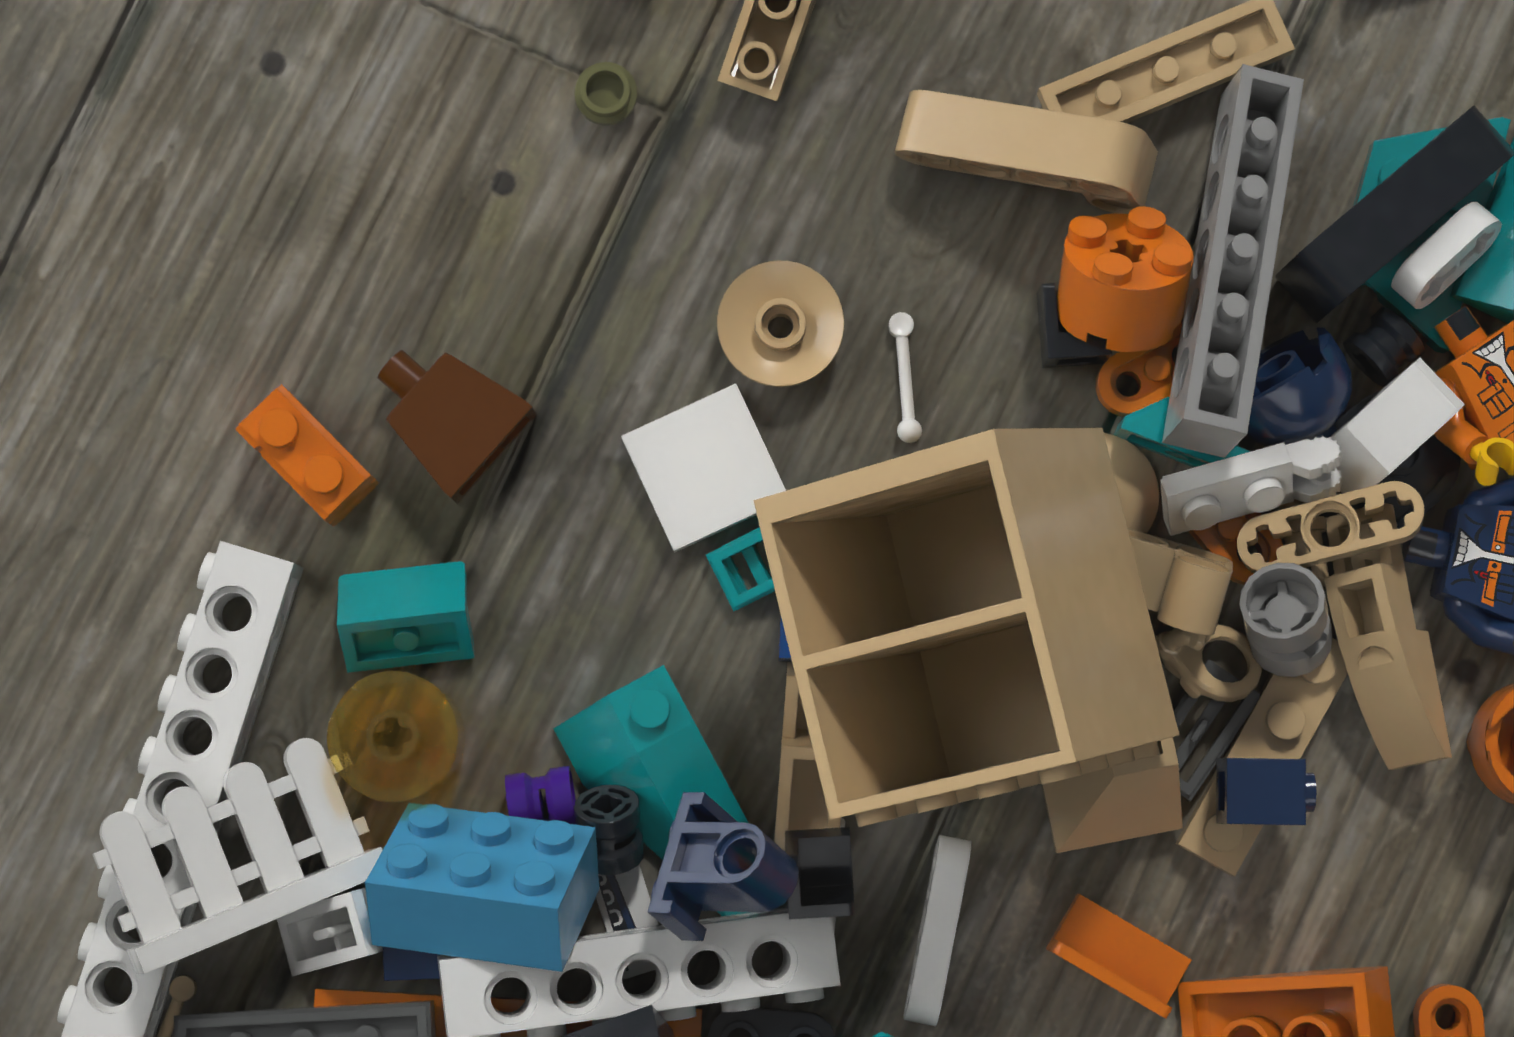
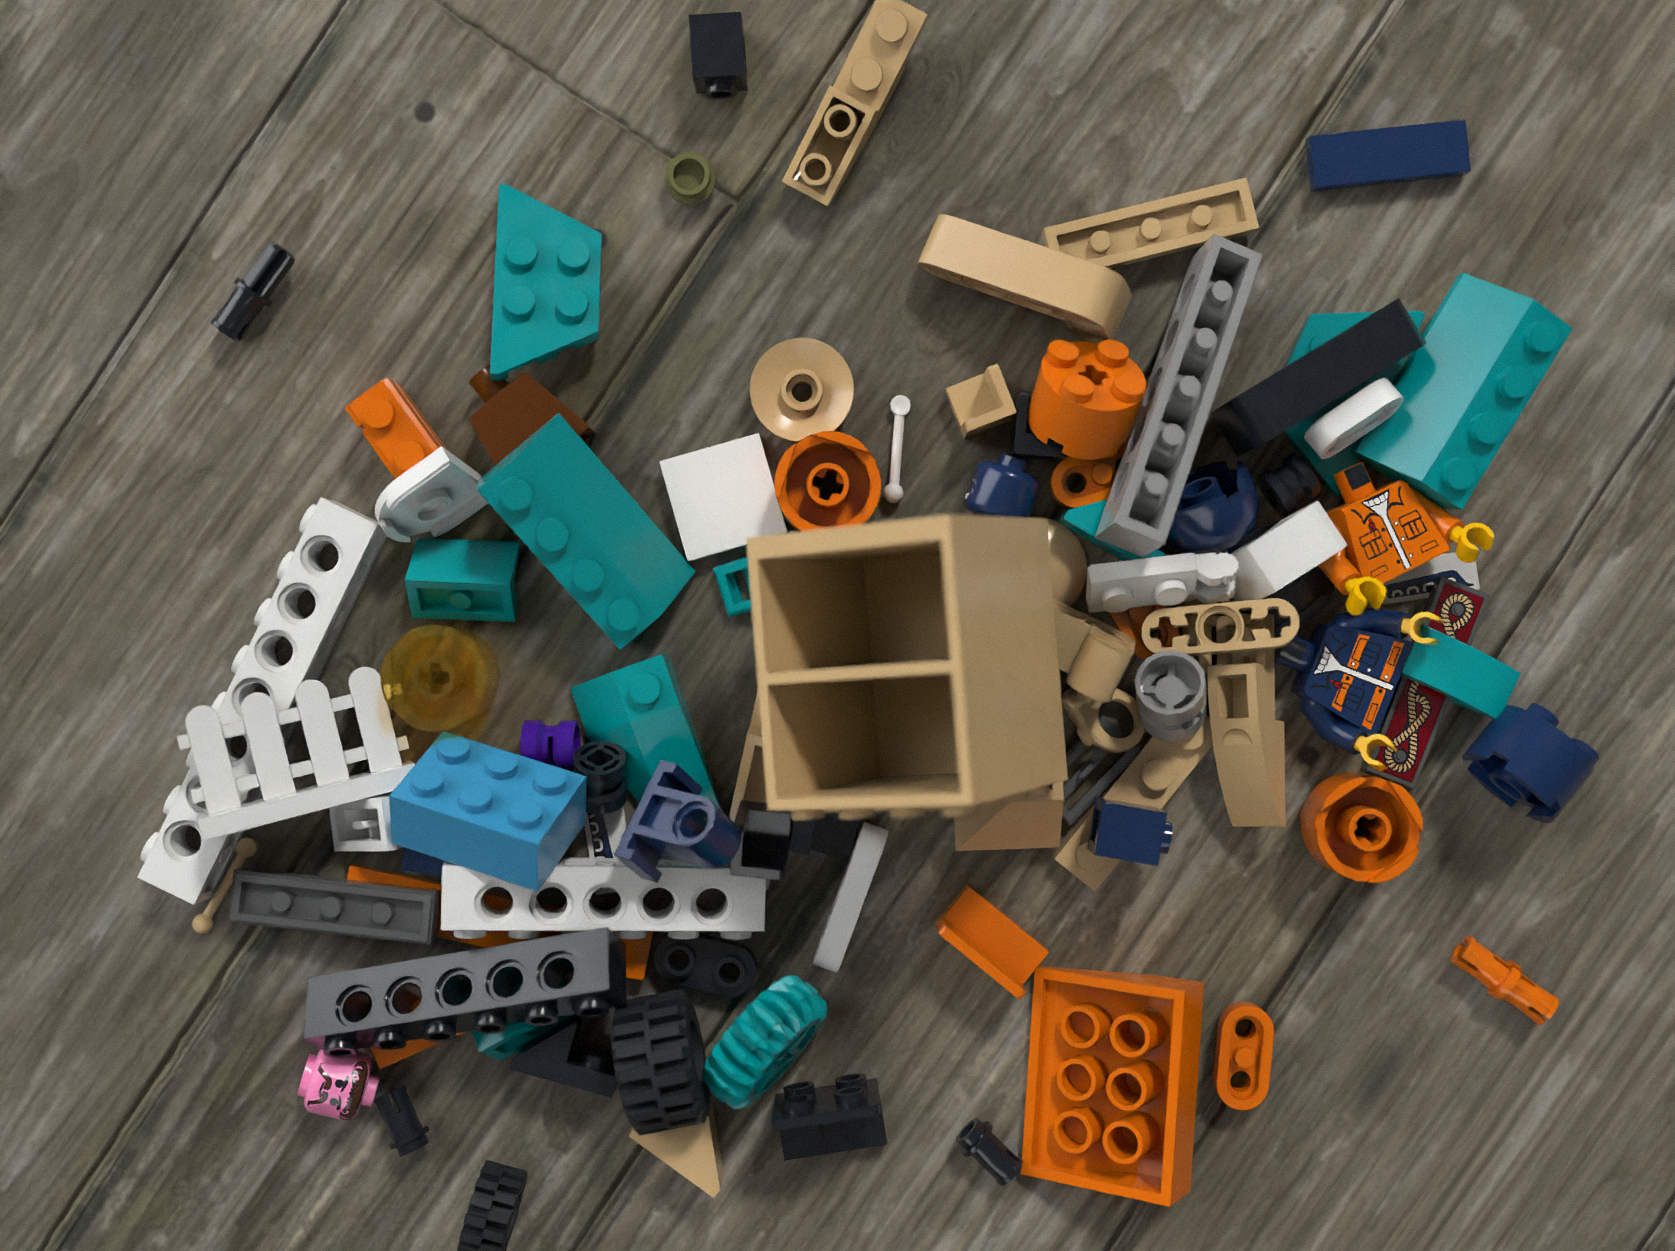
camera: 10 degrees right, 5 degrees up
none -> black axle [211,242,295,342]
none -> white tile [375,446,488,542]
none -> teal slope [477,412,696,650]
none -> teal wing [490,184,602,381]
none -> orange brick [775,431,881,532]
none -> black panel [789,812,860,858]
none -> tan panel [945,364,1017,439]
none -> dark blue head [964,453,1041,518]

